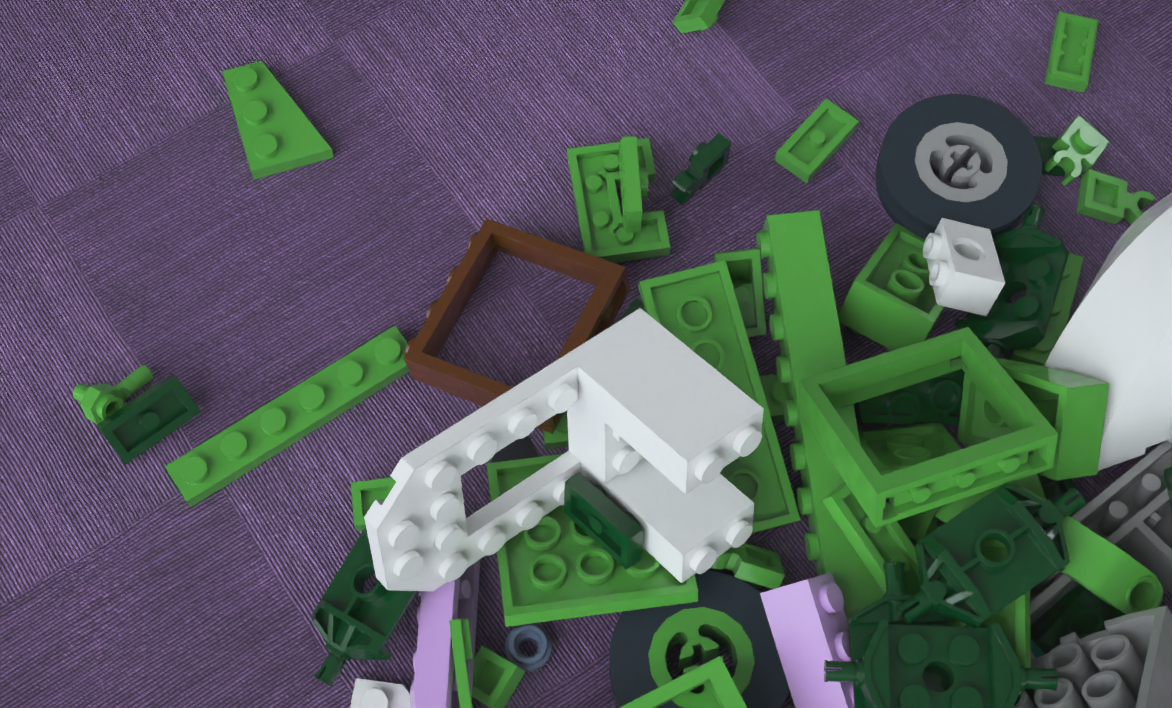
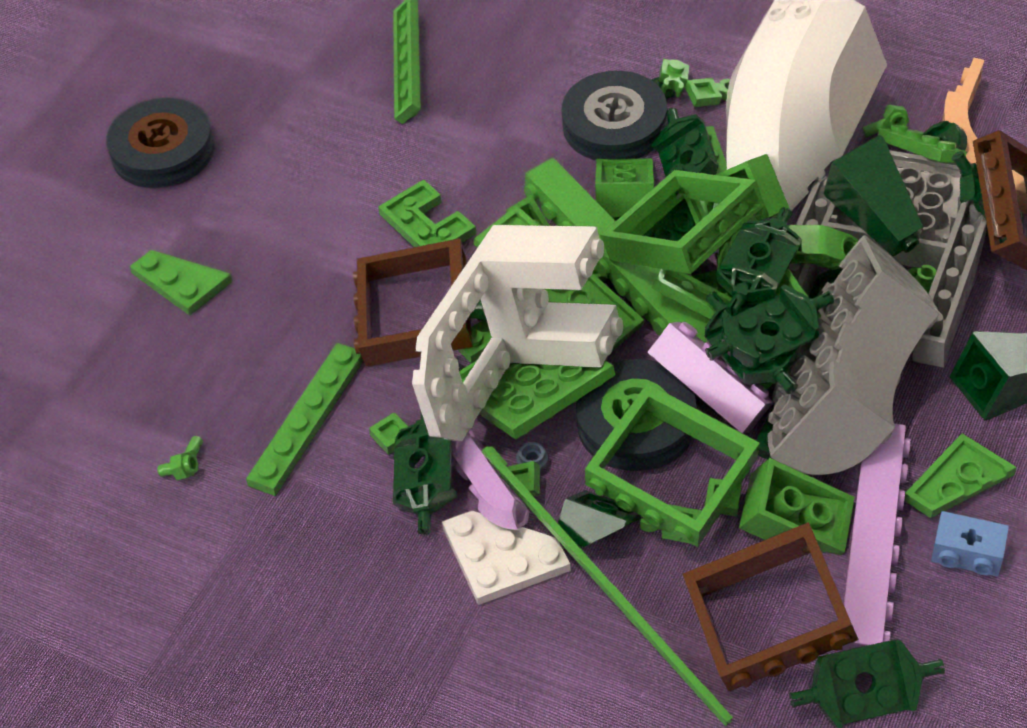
camera: 25 degrees left, 15 degrees down
dark green plate [96,373,201,465] -> none
dark green plate [564,473,643,570] -> none
bright green plate [618,136,648,233] -> none
dark green plate [670,133,731,205] -> none
bright green plate [711,543,785,589] -> none
bright green plate [774,99,859,184] -> none
white brick [923,218,1005,316] -> none
bright green plate [1044,11,1099,93] -> none

